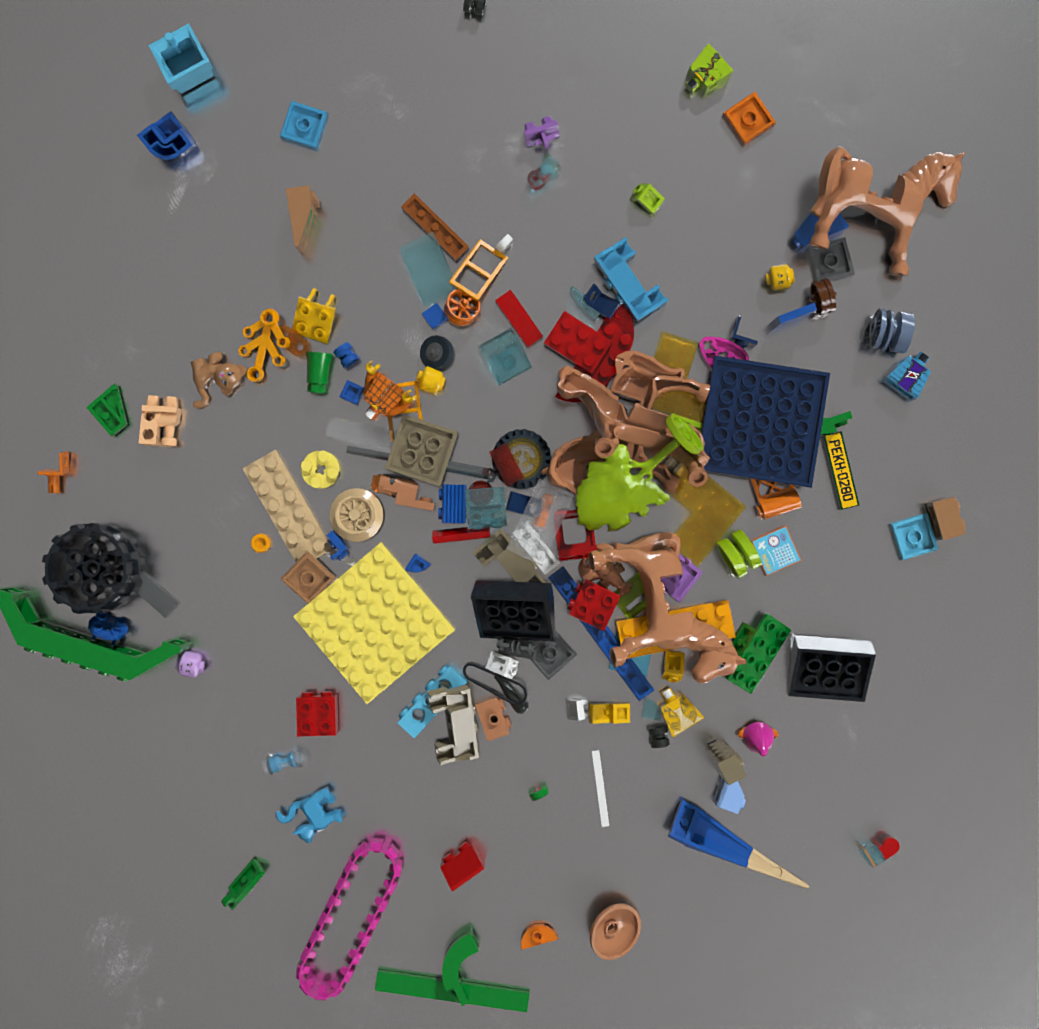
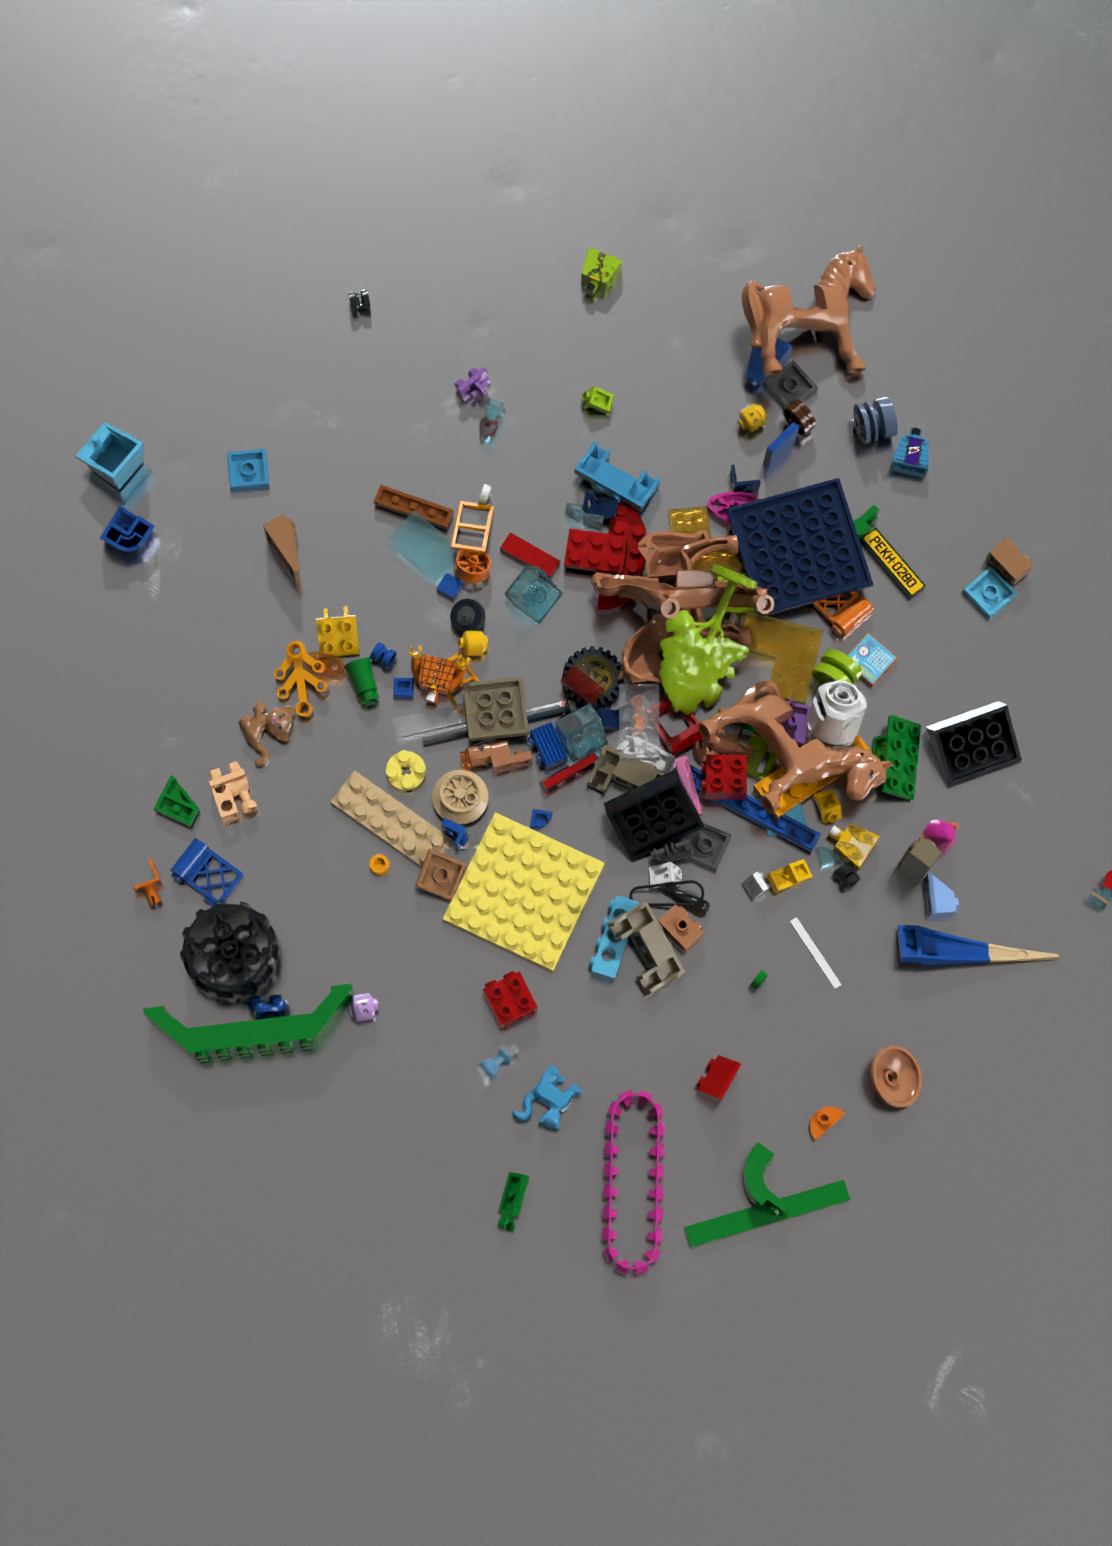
camera: 30 degrees left, 15 degrees down
dark grey tile [134,570,179,618] -> none
orange tile [722,92,776,146] -> none
none -> blue piece [170,838,244,907]
none -> bright pink plate [674,755,703,815]
none -> white piece [806,681,867,746]

